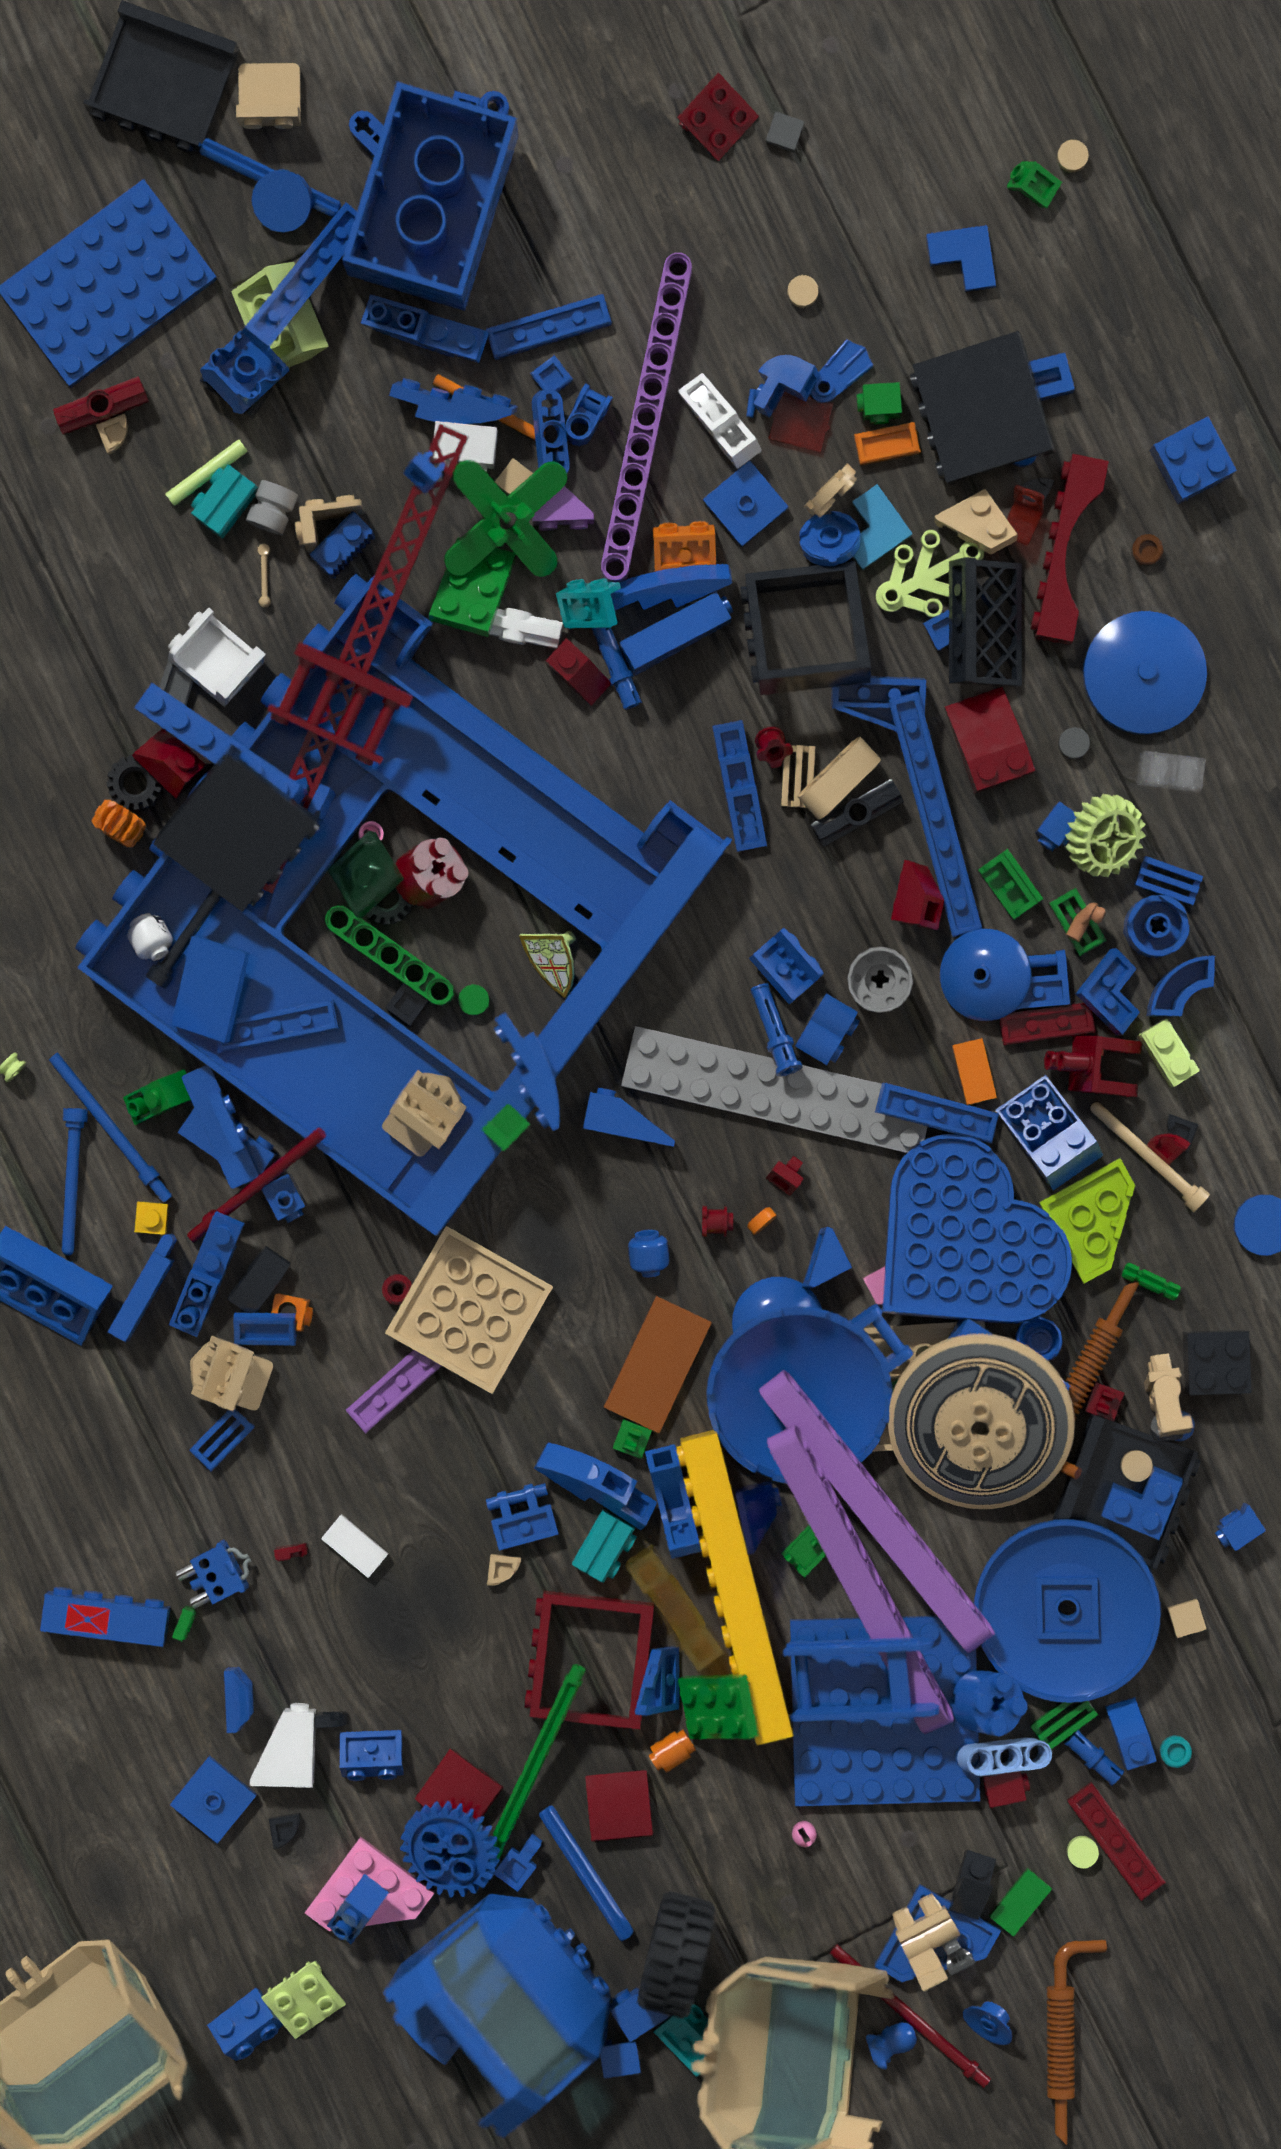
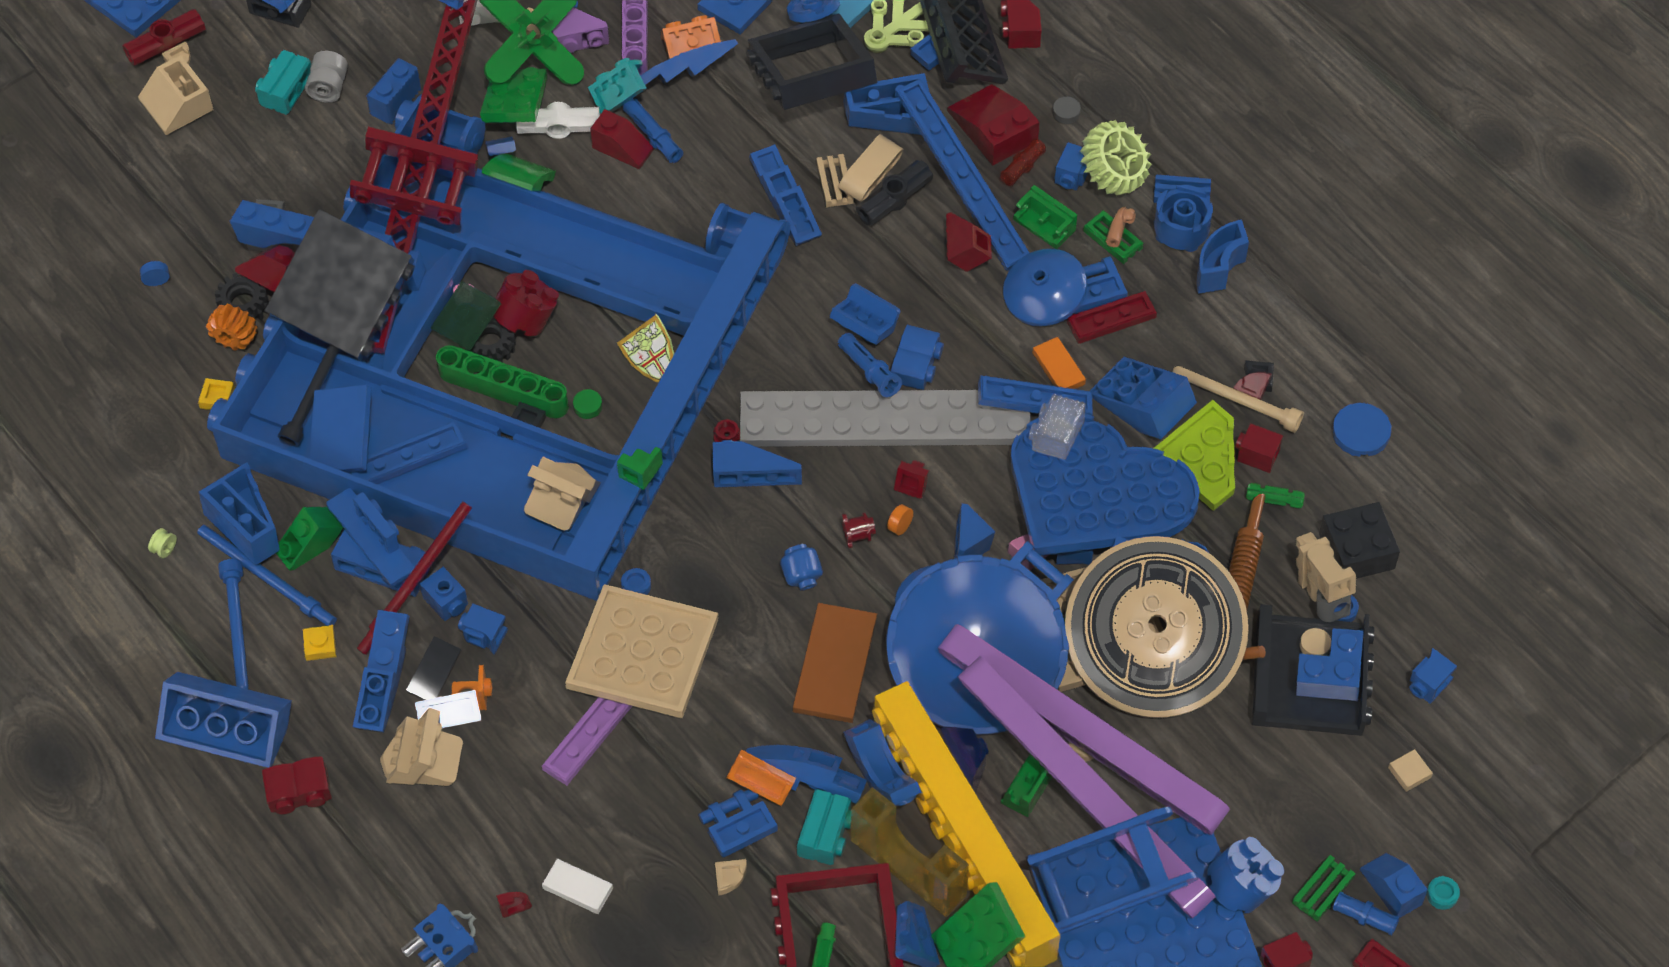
camera: 15 degrees left, 30 degrees down
blue hinge [108,1234,176,1342] -> none
white head [127,913,173,961] -> none
yellowish green piece [165,439,248,506] -> none
white panel [168,608,266,707] -> none
blue tile [189,1408,255,1471] -> none
tan hinge [258,544,271,608] -> none
tan bracket [295,495,364,553] -> none
dark red plate [382,1274,412,1305] -> none
blue slope [494,1013,560,1131] -> none
green tile [613,1419,652,1459] -> none
blue slope [620,592,734,676] -> none
dark red brick [755,727,793,768] -> none
light grey wheel [848,946,913,1012] -> none
light blue beam [957,1737,1052,1776] -> none
blue dish [974,1519,1161,1703] -> none
dark red piece [1044,1036,1143,1097] -> none
blue plate [1075,948,1140,1035] -> none
blue dish [1083,611,1207,735] -> none
dark red tile [1084,1381,1124,1422] -> none
clear brick [1136,751,1206,792] -> none
yellowish green brick [1137,1019,1200,1088] -> none
none -> tan slope [138,55,213,135]
none -> blue tile [140,261,170,286]
none -> yellow plate [198,378,235,410]
none -> blue wedge [199,462,279,566]
none -> dark red brick [262,756,332,814]
none -> blue window [458,604,508,655]
none -> green slope [481,154,556,191]
none -> blue tile [486,137,516,156]
none -> blue tile [621,568,651,595]
none -> dark red plate [713,419,740,442]
none -> orange tile [726,750,796,806]
none -> clear red pin [1000,139,1046,186]
none -> clear brick [1029,394,1086,460]
none -> dark red brick [1235,423,1283,473]

